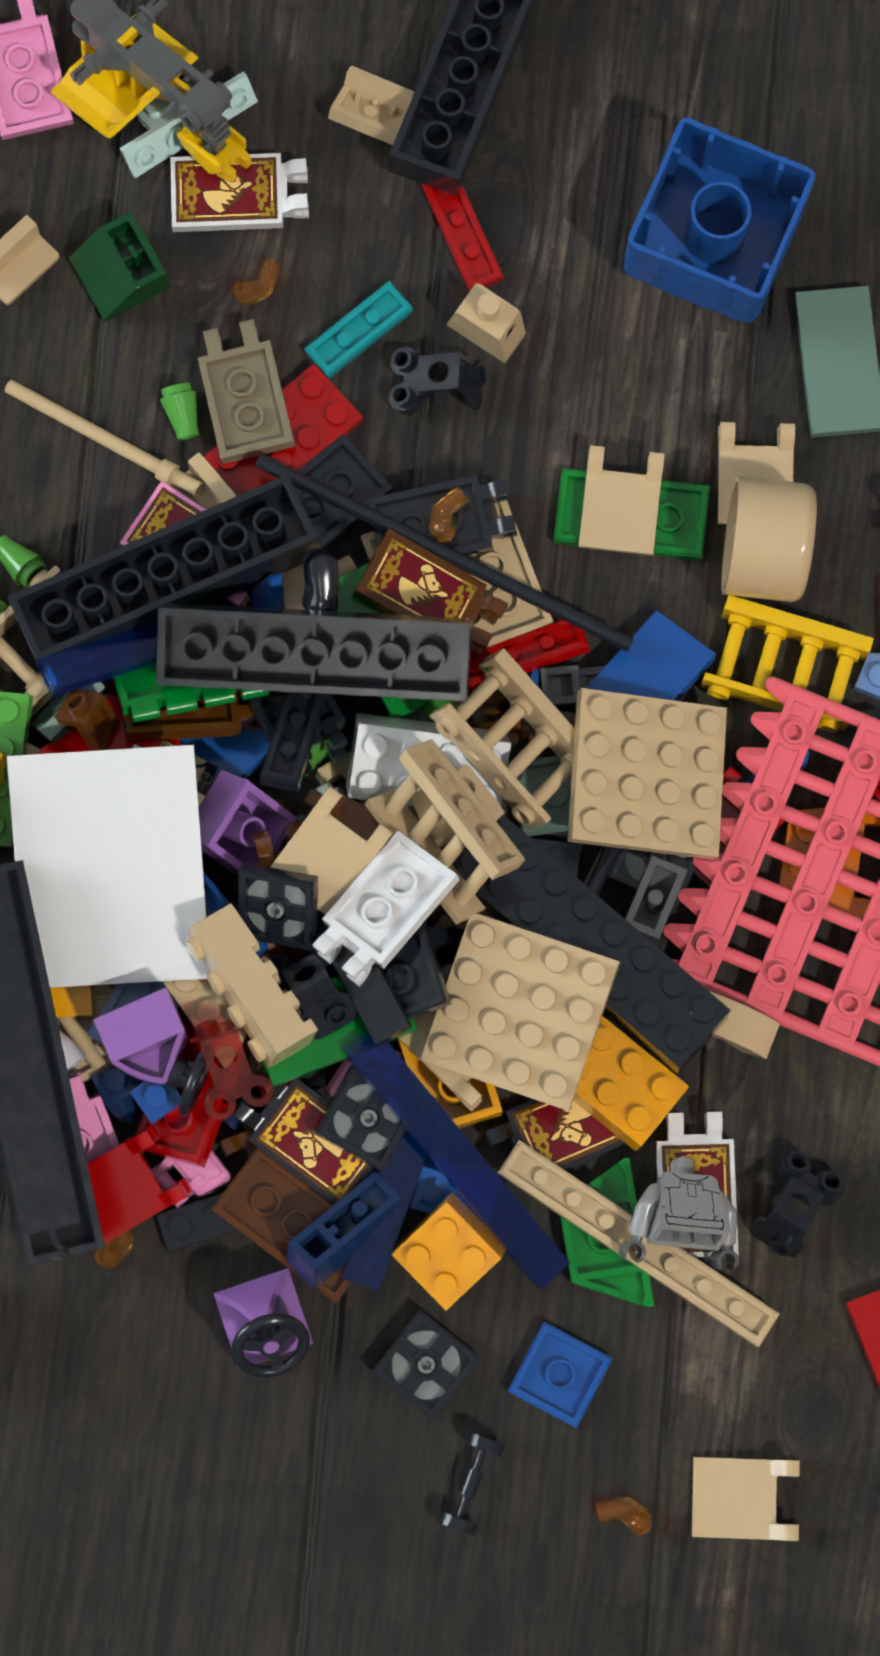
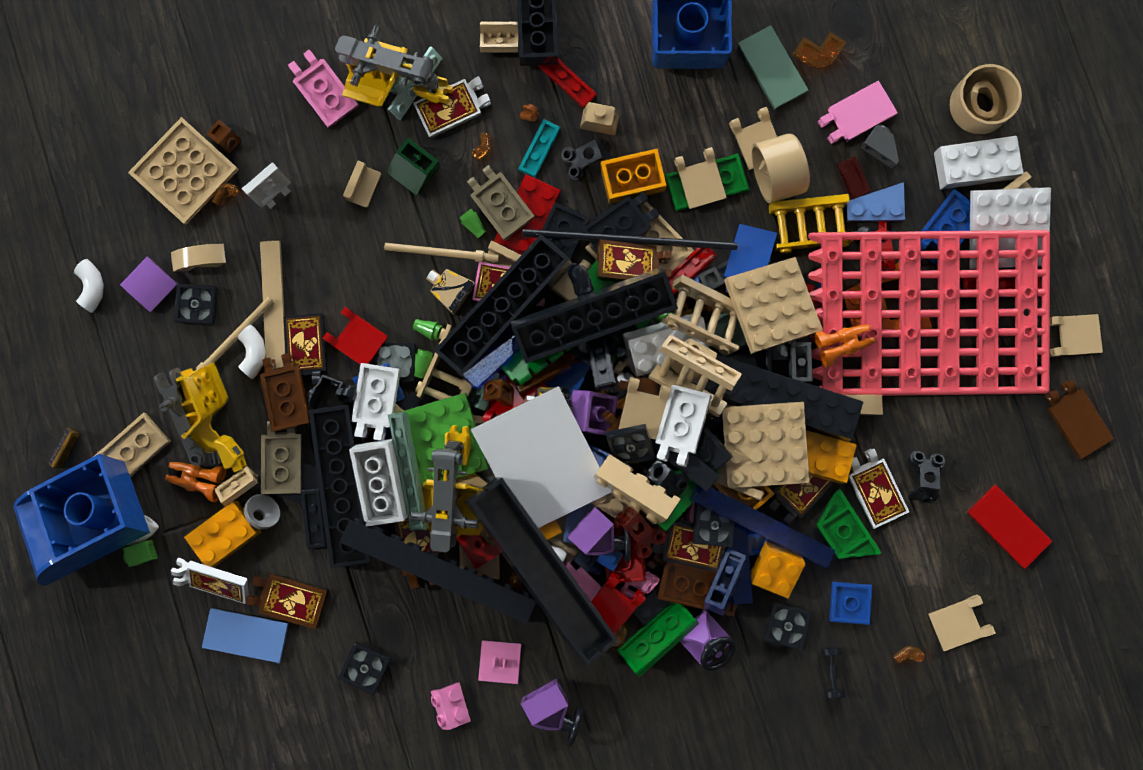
camera: 20 degrees left, 5 degrees up
blue tile [252,572,284,609] -> none
clear orange arm [429,486,469,543] -> none
tan tile [497,1140,780,1347] -> none
light grey torso [619,1157,739,1270] -> none
none -> tan torso [426,269,475,315]
none -> dark orange plate [519,104,540,122]
none -> light orange brick [600,149,667,204]
none -> green tile [617,602,699,678]
none -> orange piece [814,324,875,368]

